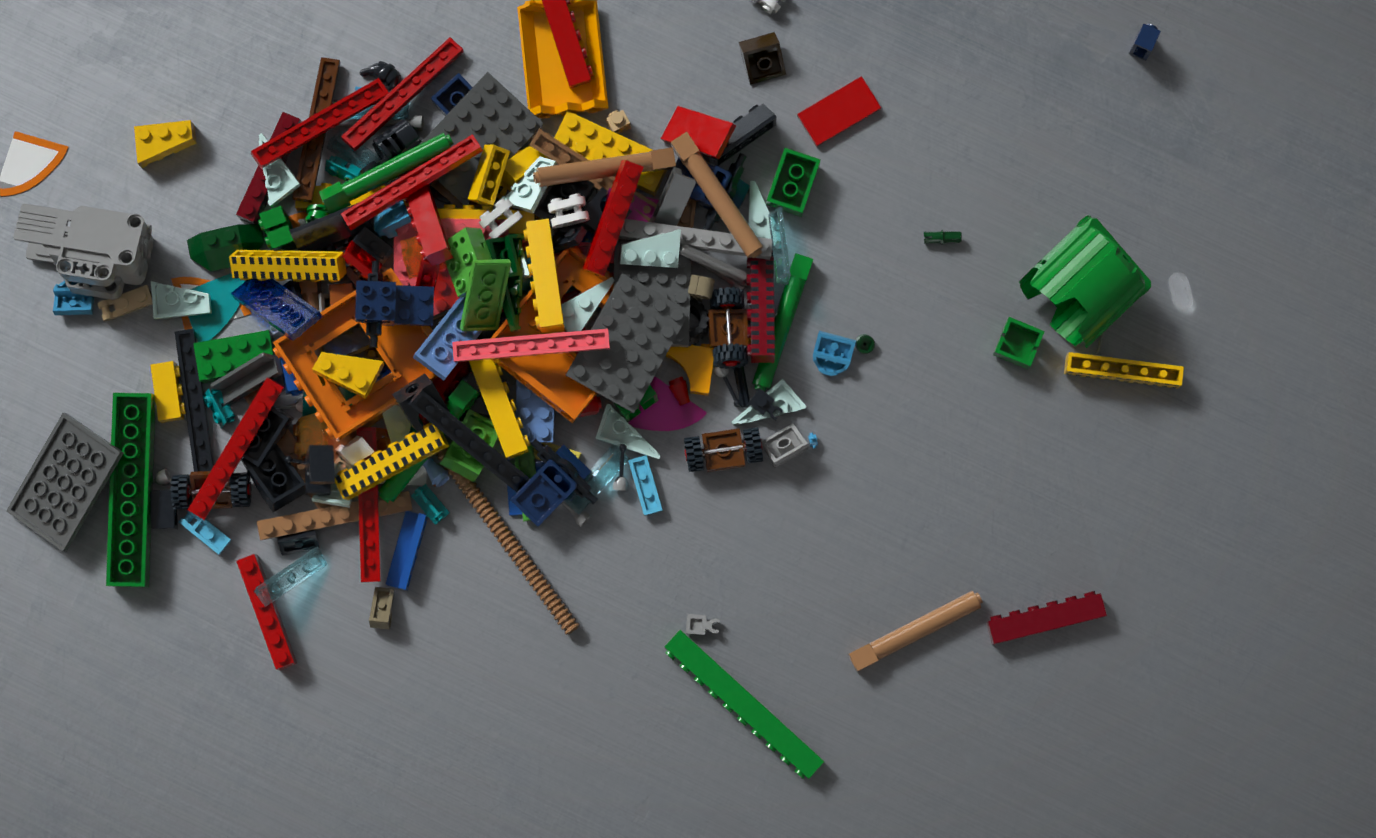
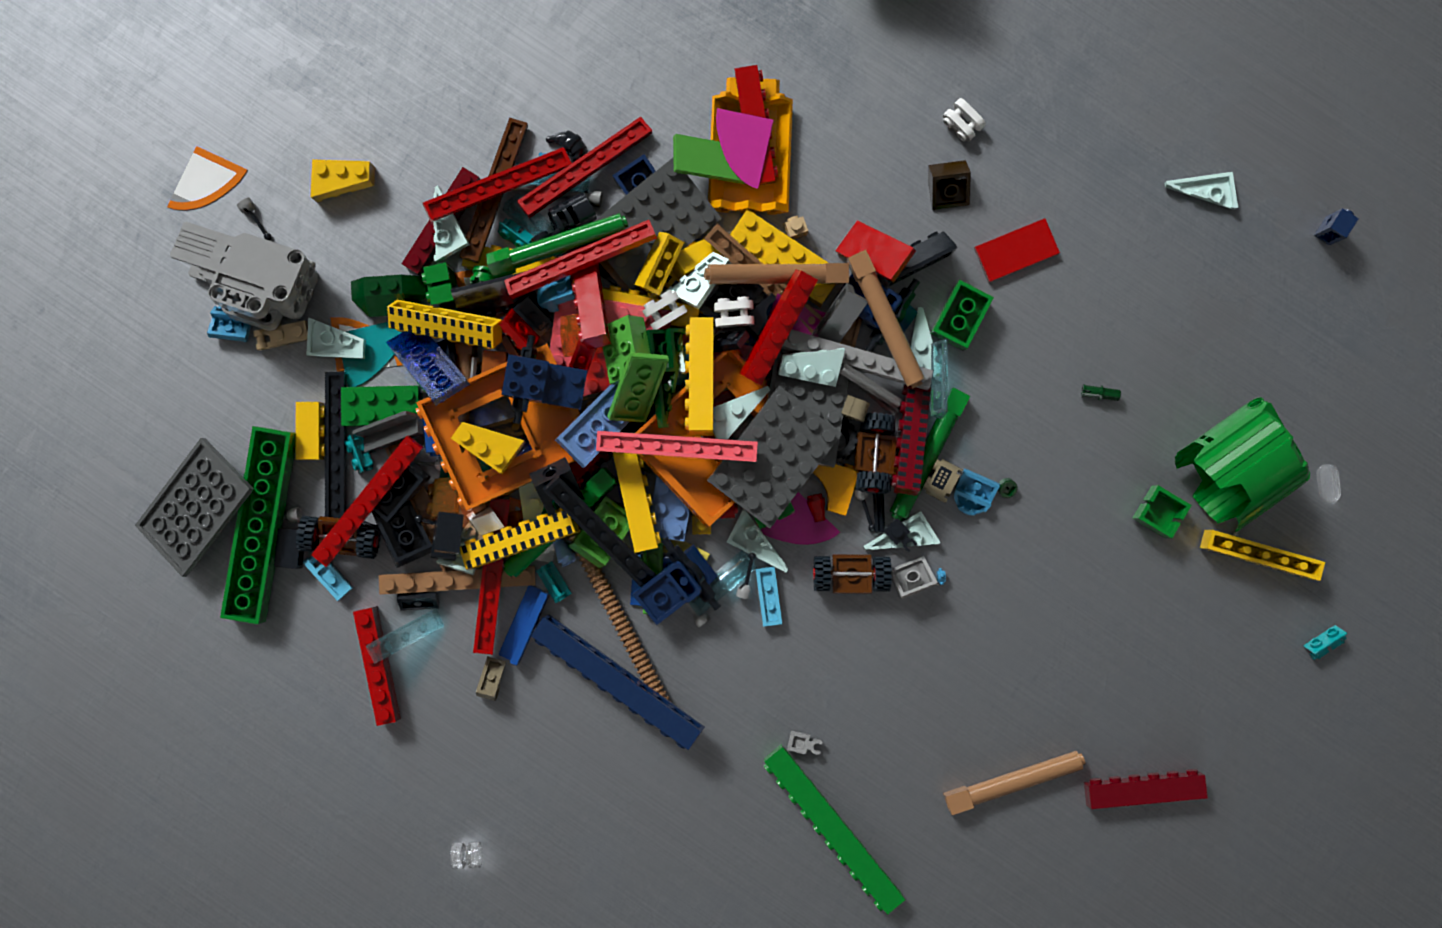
camera: 10 degrees right, 5 degrees up
none -> hinge [237,197,272,240]
none -> clear wheel [450,842,482,869]
none -> dark blue brick [531,614,705,750]
none -> bright green tile [673,134,745,184]
none -> yellow plate [692,515,711,535]
none -> dark pink sticker [716,108,773,189]
none -> dark tan brick [923,459,963,503]
none -> light aqua wing [1164,172,1238,210]
none -> teal hinge [1303,625,1347,660]

